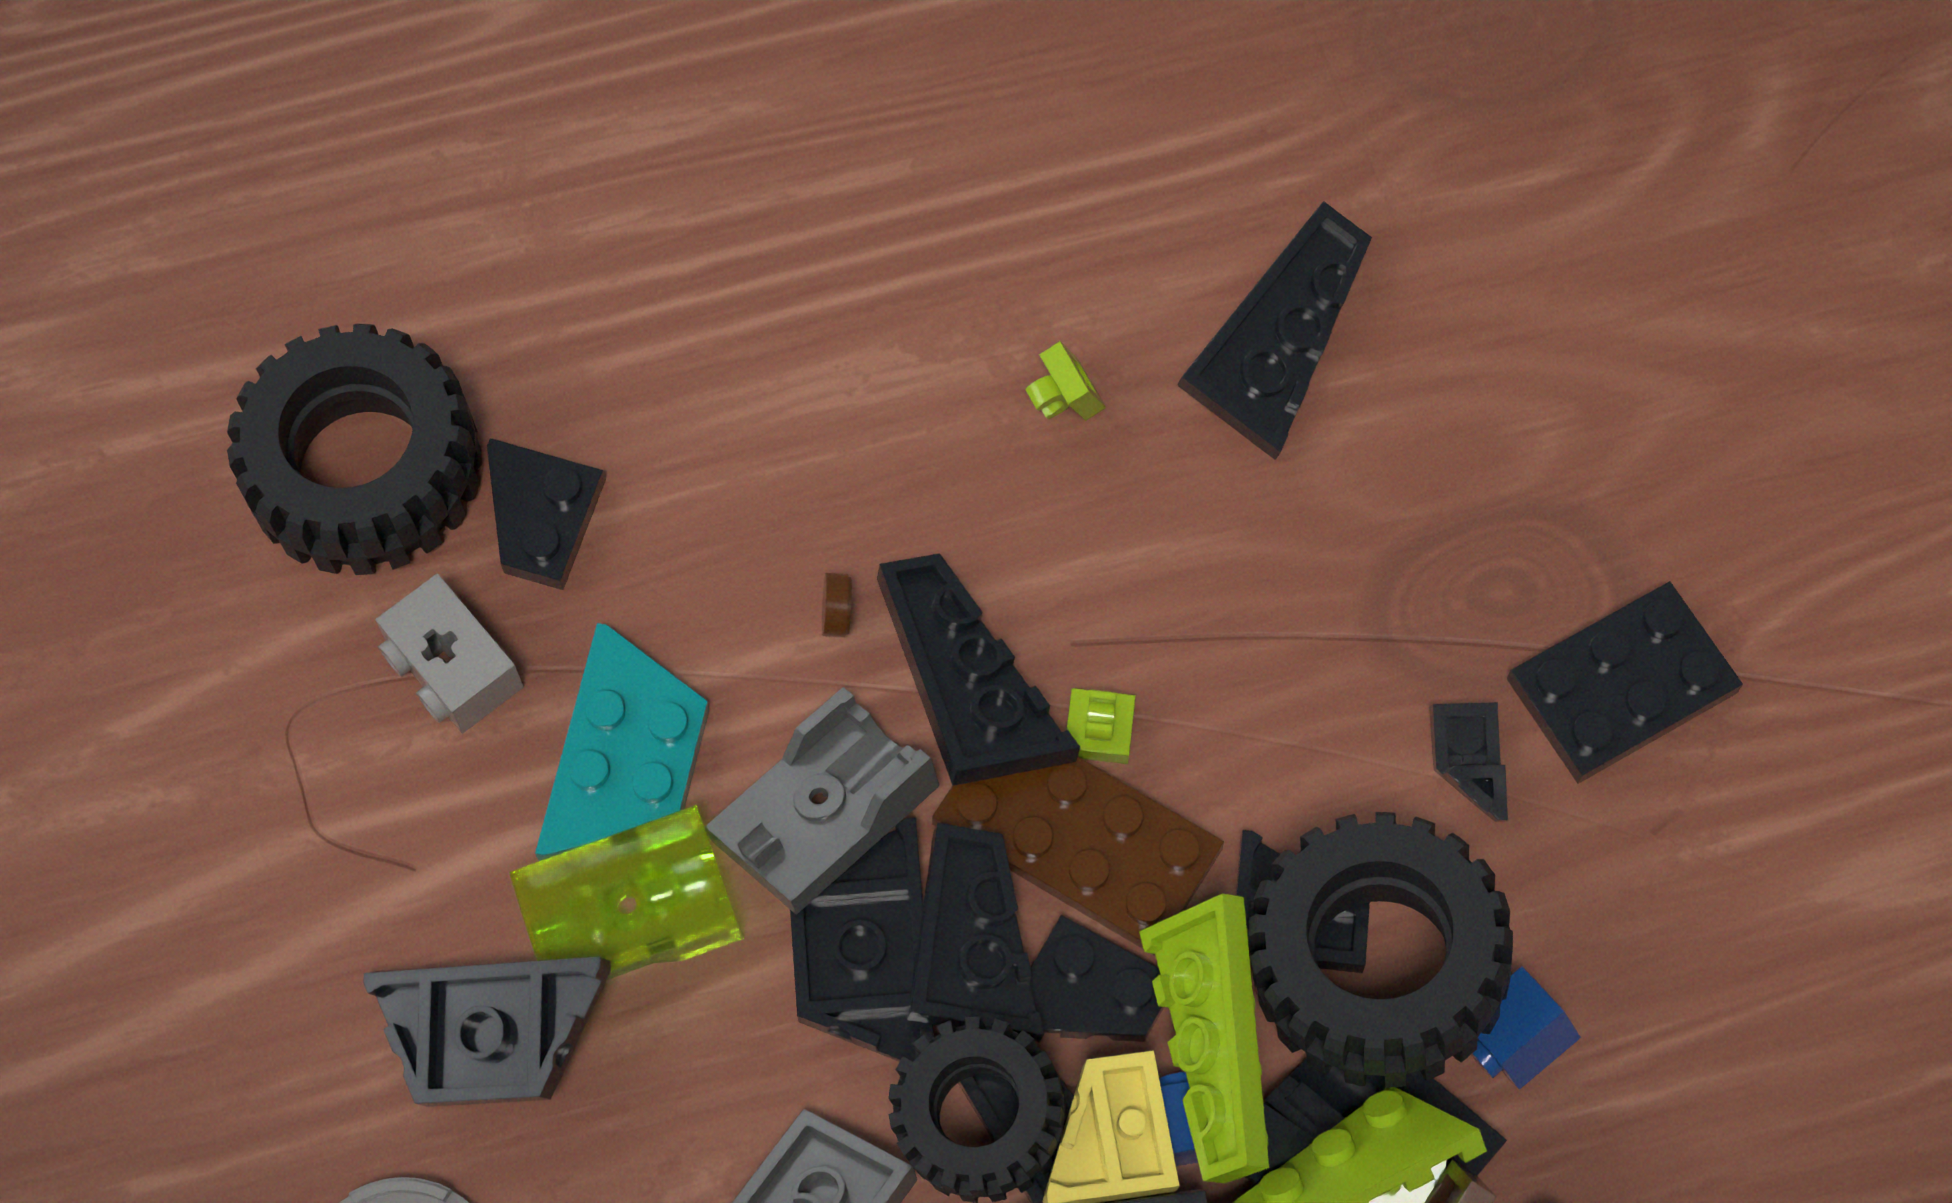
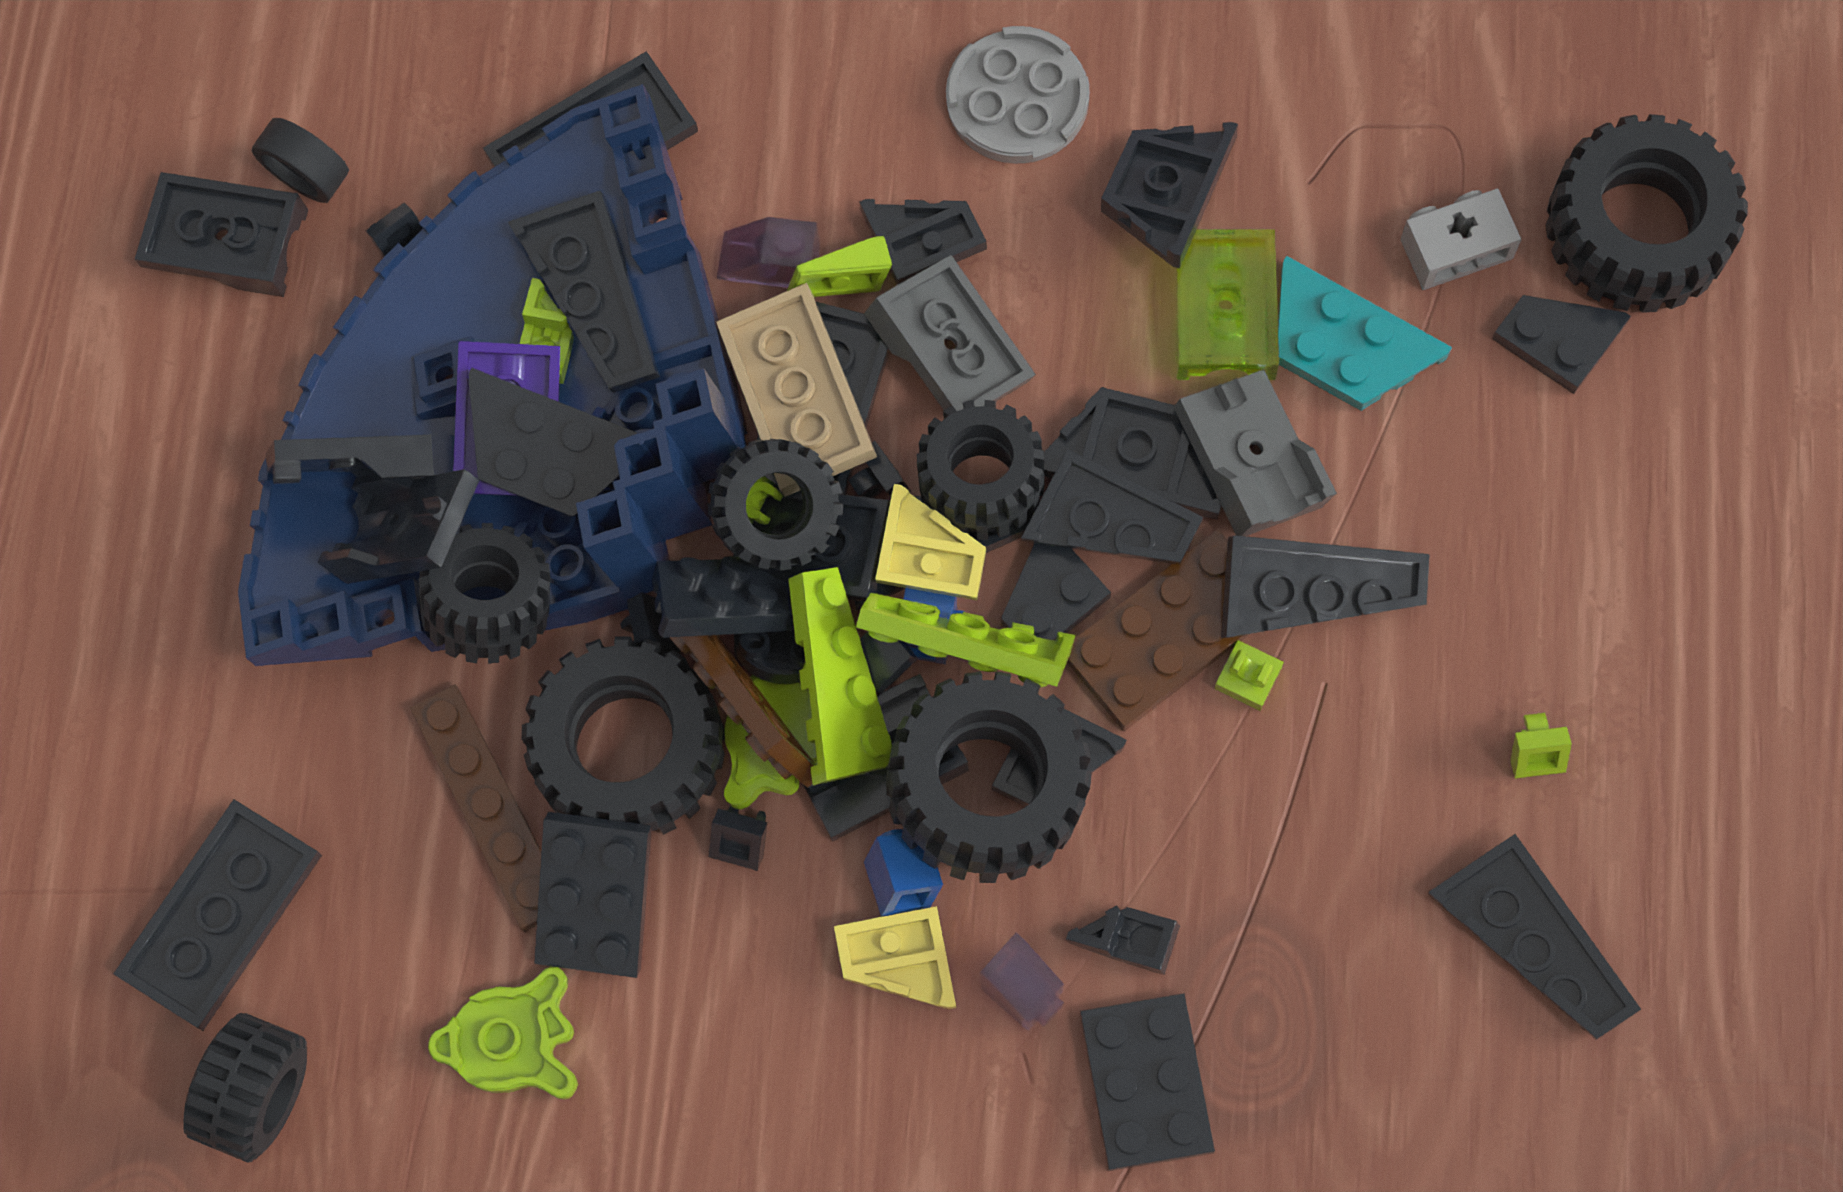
camera: 115 degrees right, 5 degrees up
reddish brown tile [822,573,852,637] -> none
none -> light yellow wing [834,906,956,1009]
none -> clear purple slope [980,933,1064,1031]

